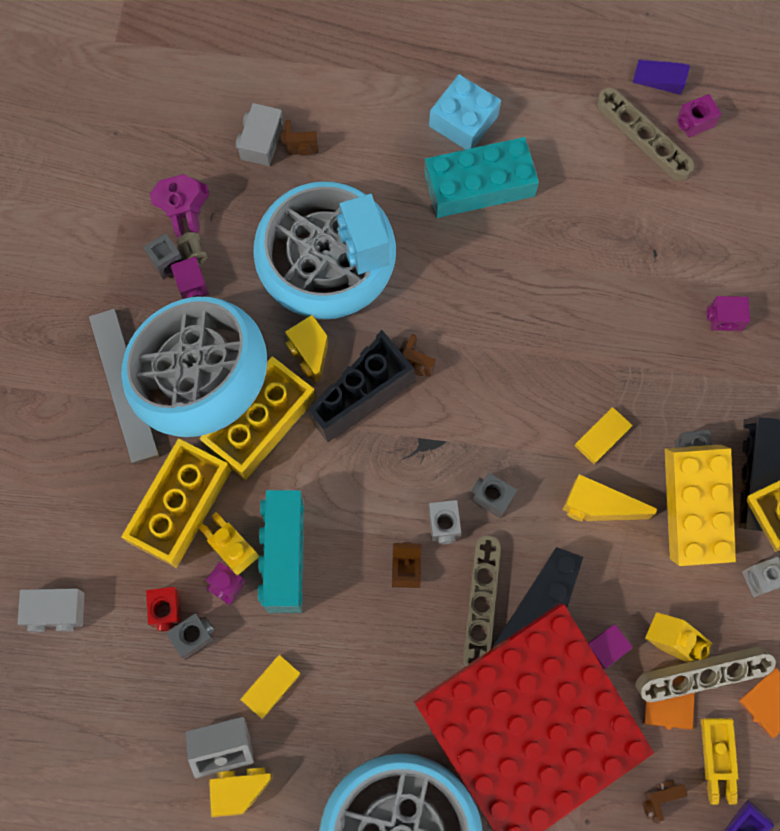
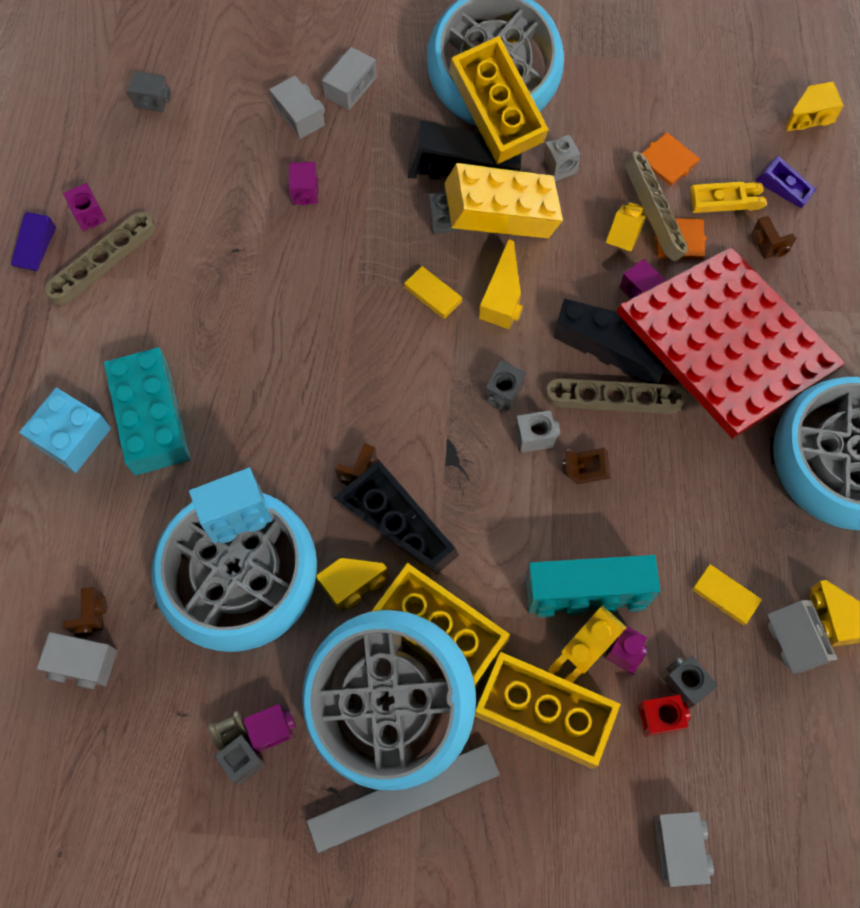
camera: 90 degrees left, 5 degrees down
magenta hinge [150,174,209,238] -> none

